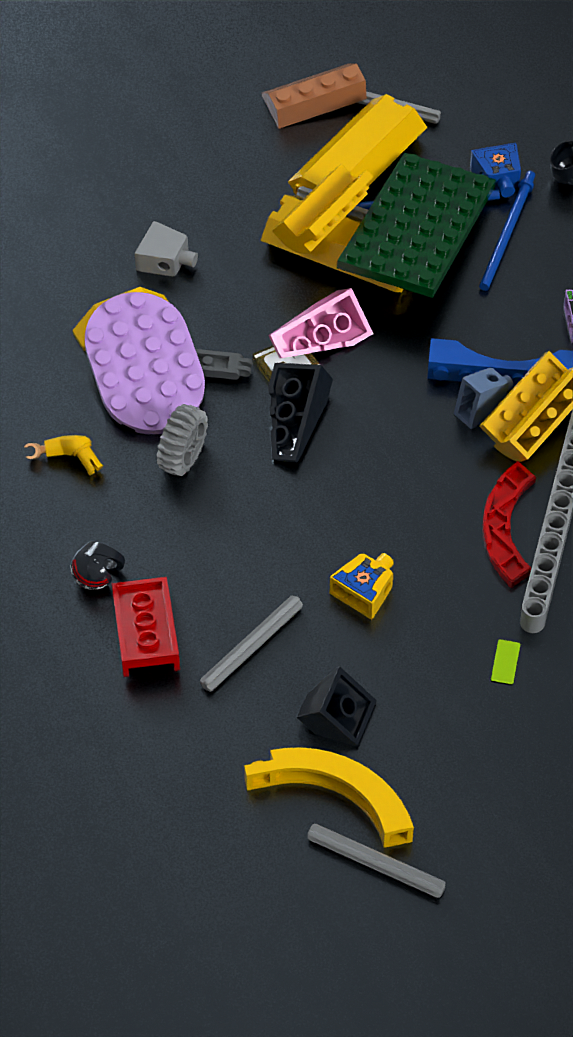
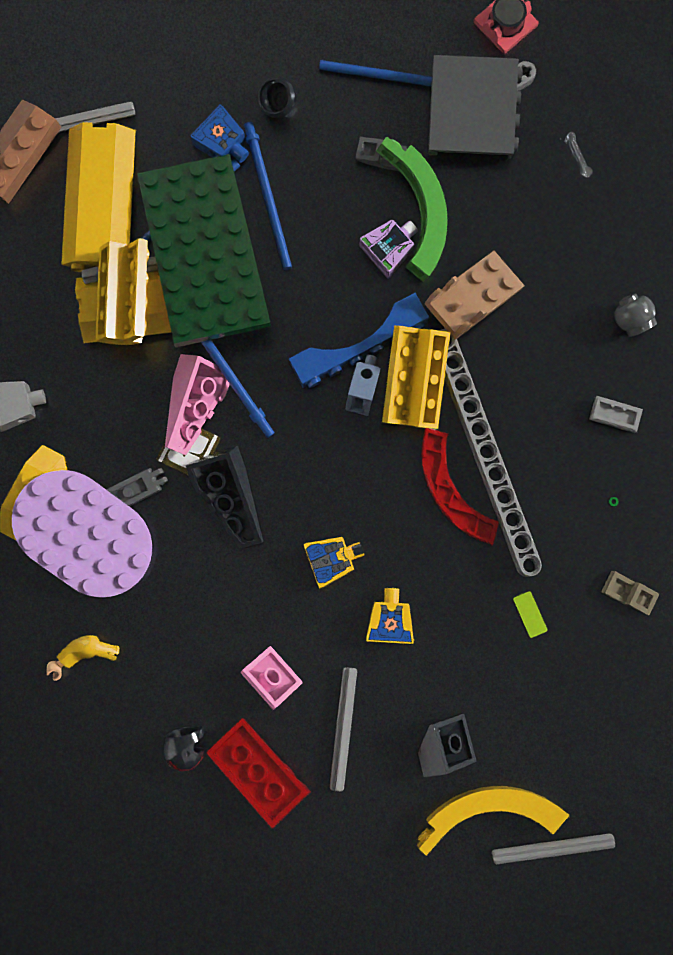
camera: 40 degrees left, 30 degrees up
light grey gear [157,404,208,476] -> none
none -> blue bar [201,340,275,438]
none -> bright pink slope [240,646,303,710]
none -> torso [304,537,364,589]

